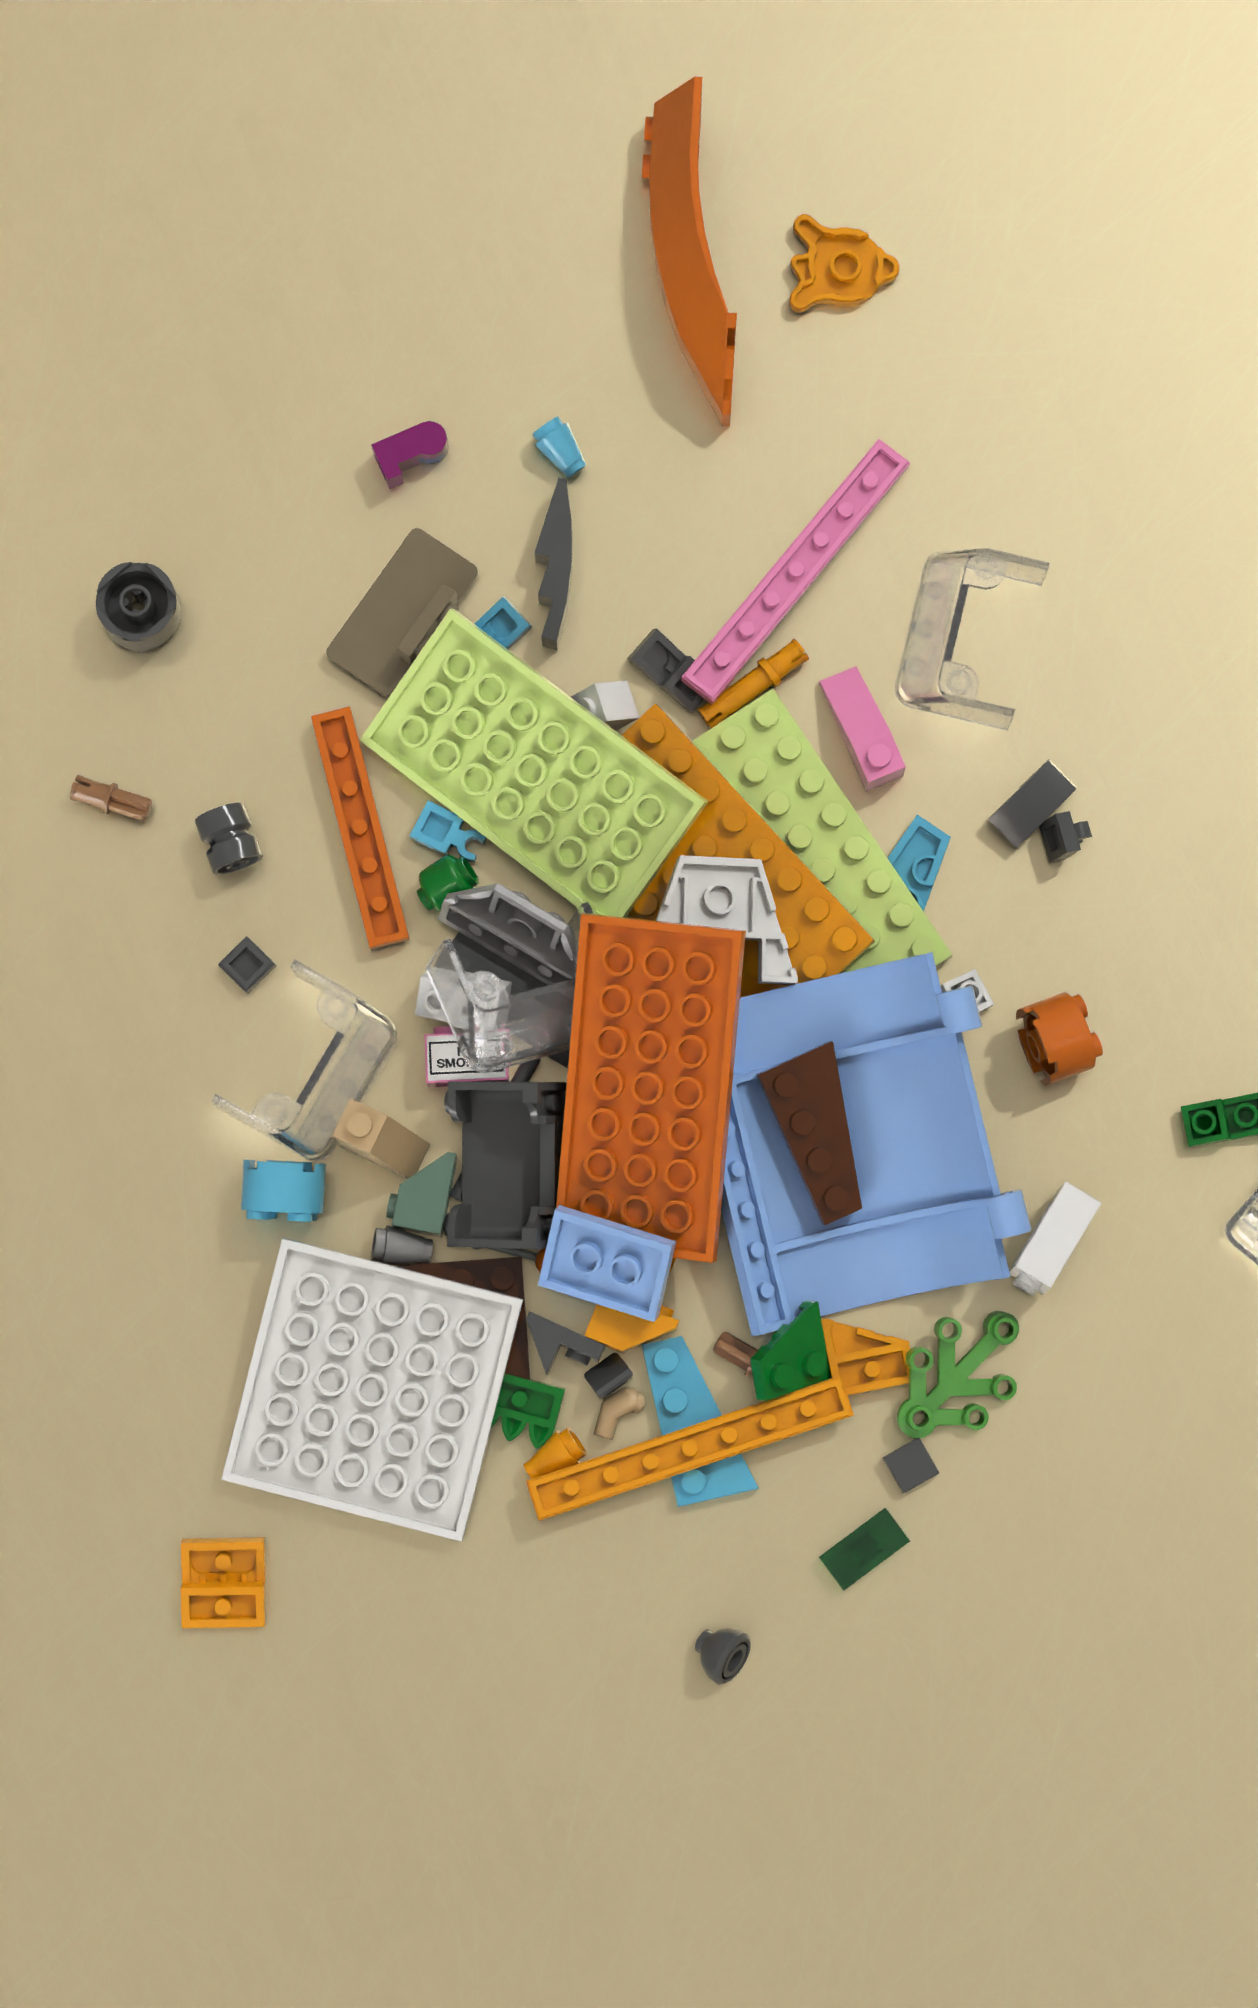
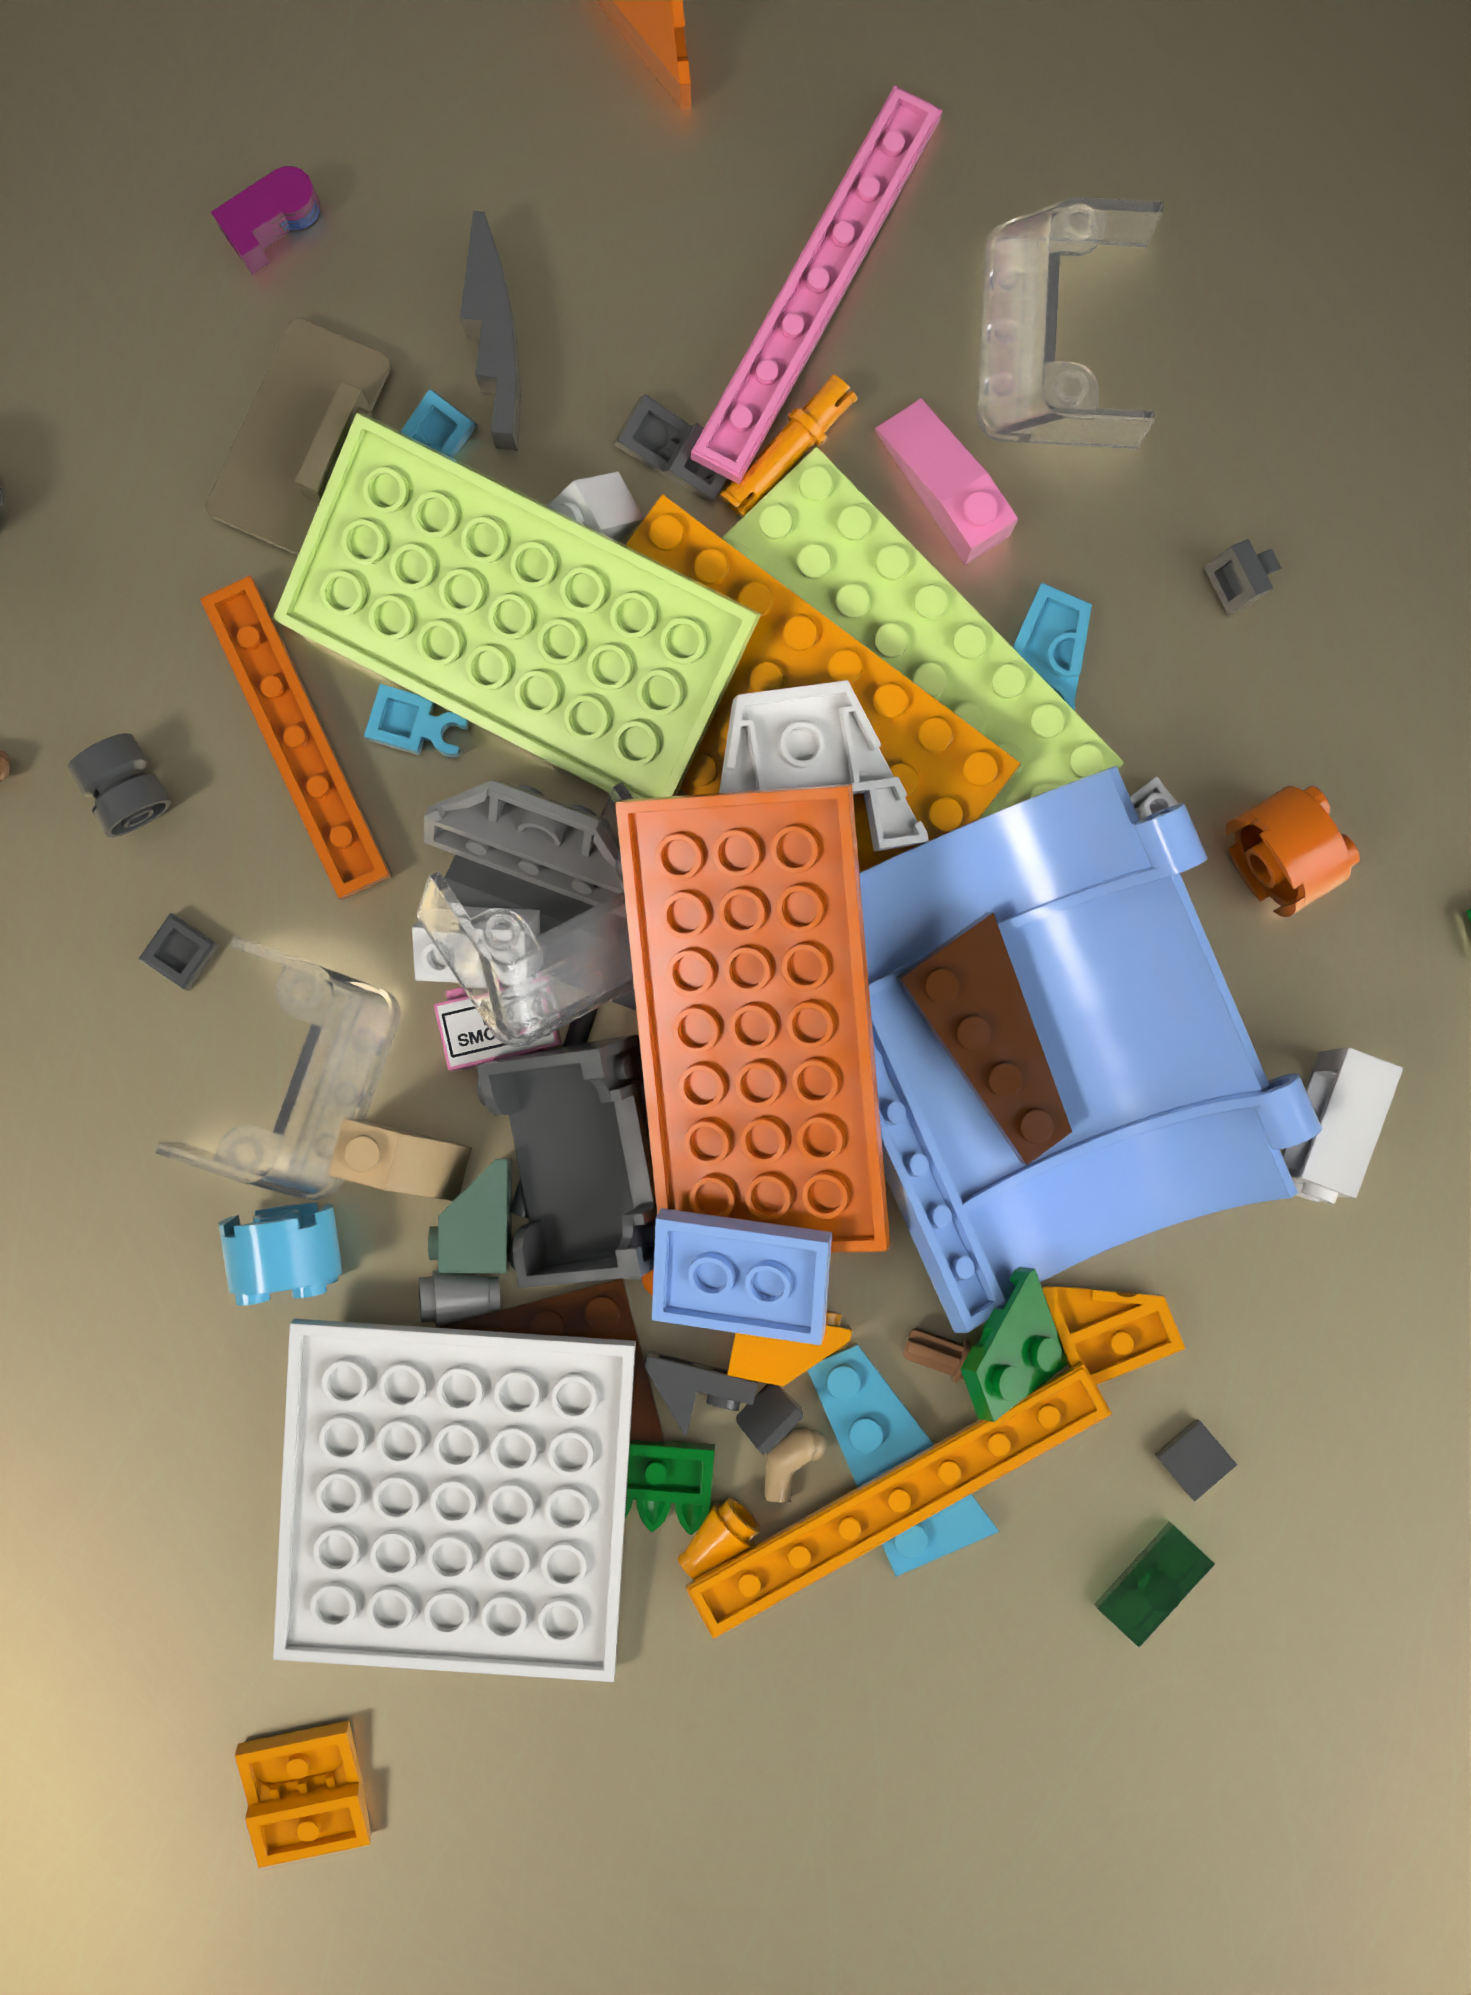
camera: 15 degrees left, 5 degrees up
green head [417,854,479,912] -> none
medium azure cone [532,416,587,478] -> none
dark grey brick [695,1628,751,1685] -> none
bright green plant [897,1311,1019,1438] -> none
dark grey slope [988,759,1077,848] -> none

